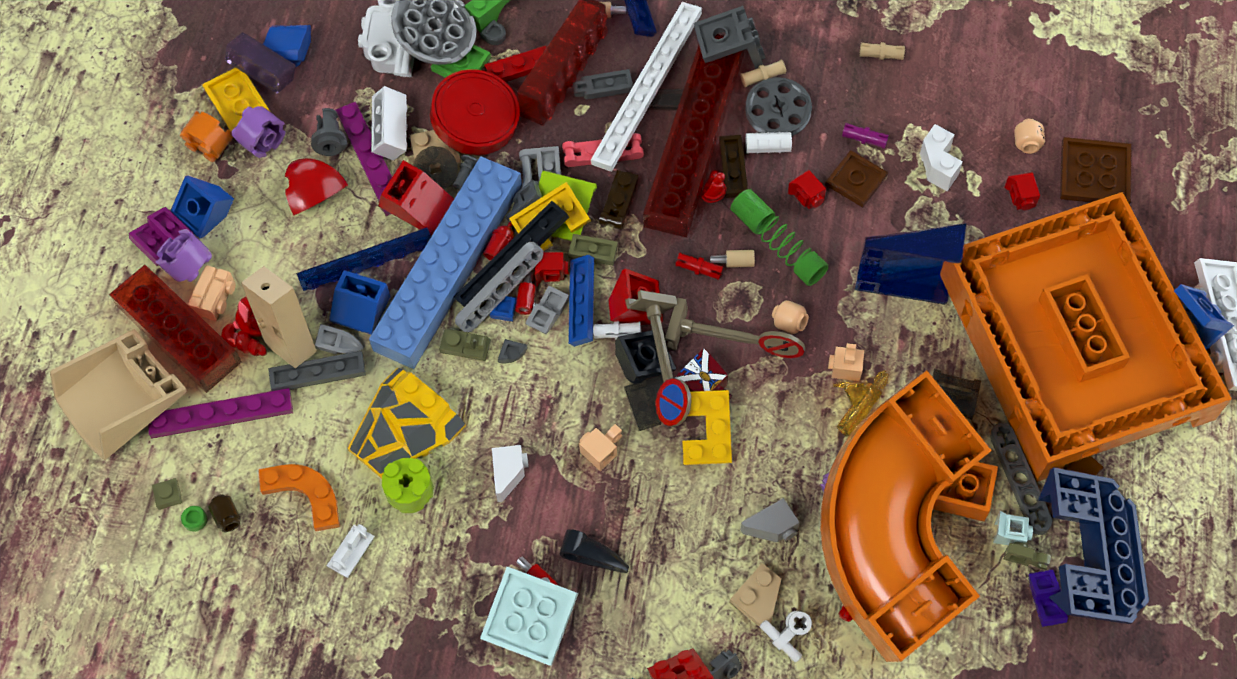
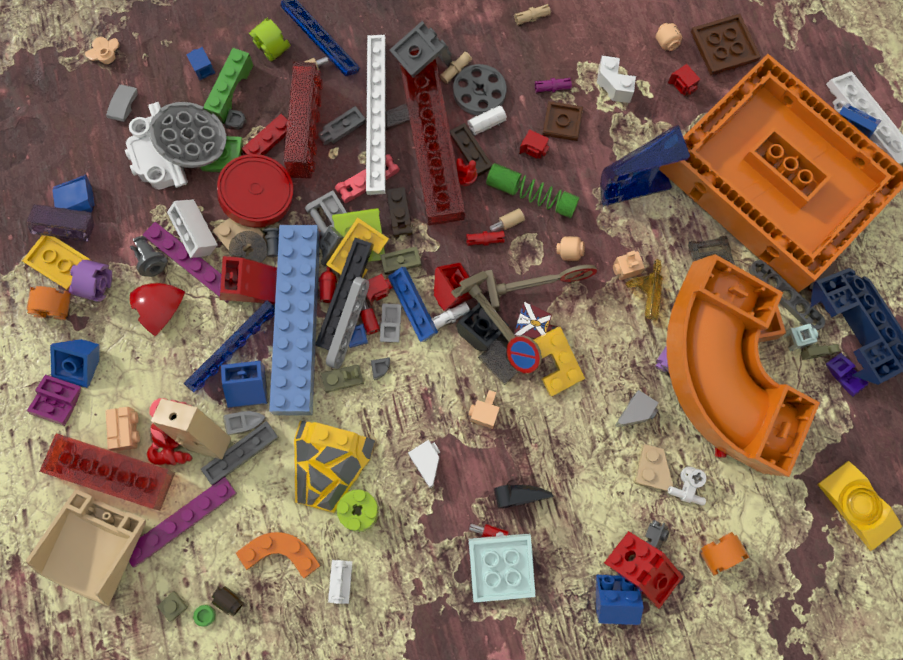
camera: 30 degrees left, 10 degrees up
medium lavender brick [155,229,212,282] -> none

